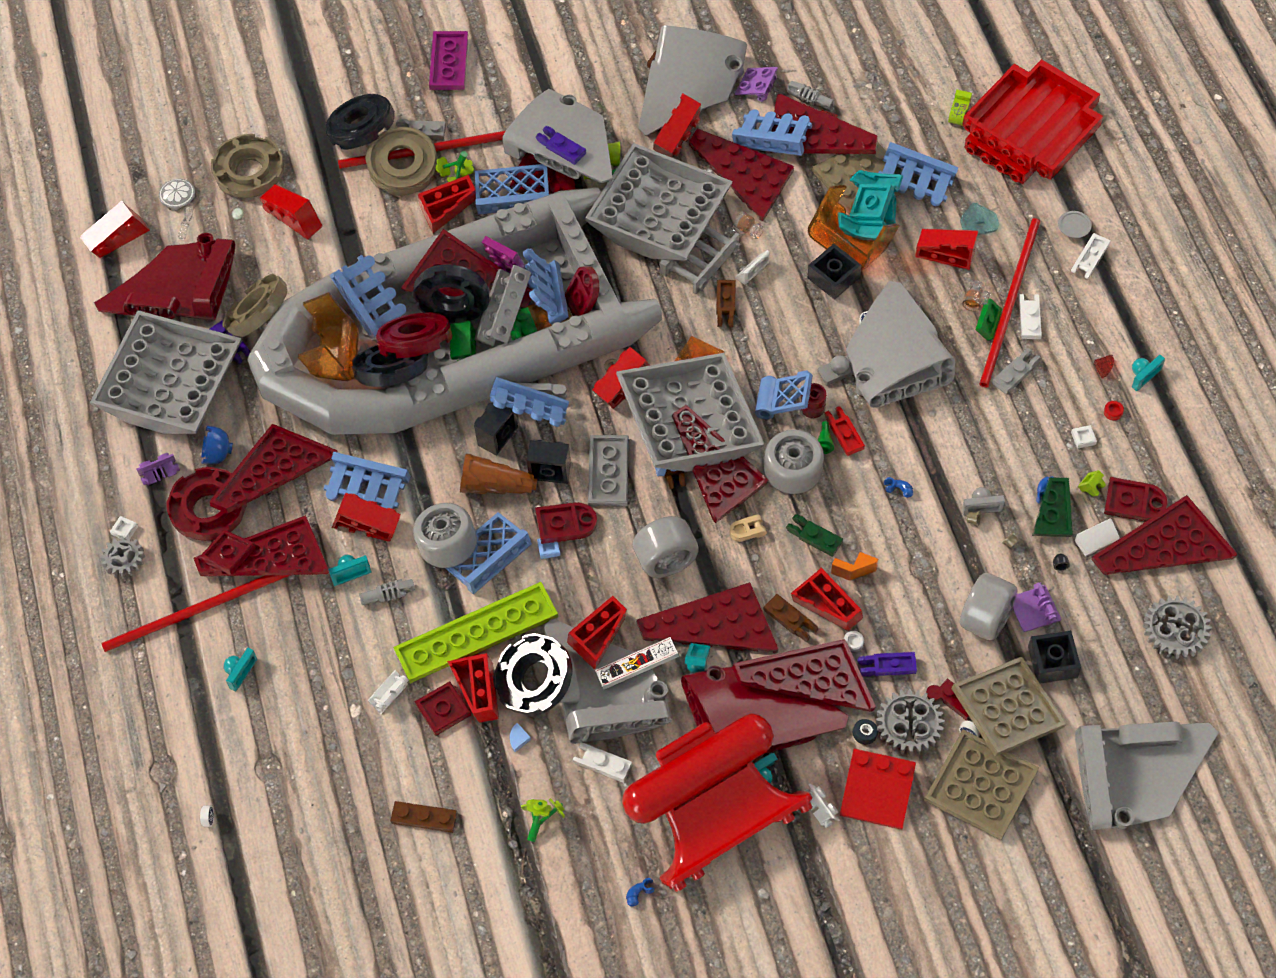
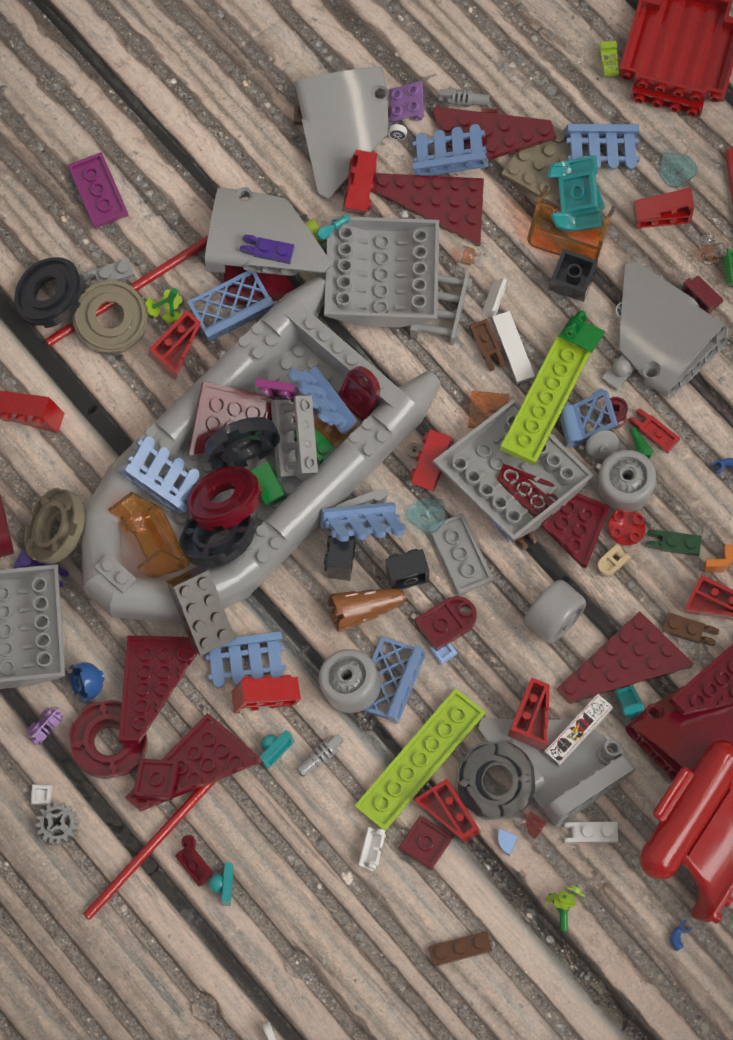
camera: 25 degrees left, 10 degrees up
none -> brick [166,565,235,656]
none -> dark red hinge [175,835,214,887]
none -> teal piece [317,215,350,240]
none -> white tile [388,124,407,140]
none -> clear light blue piece [406,499,445,534]
none -> white tile [492,311,535,384]
none -> lime plate [500,333,591,466]
none -> clear red tile [527,811,547,840]
none -> green hinge [558,311,606,353]
none -> light grey piece [586,430,619,459]
none -> red dish [608,510,646,546]
none -> dark red panel [682,276,723,314]

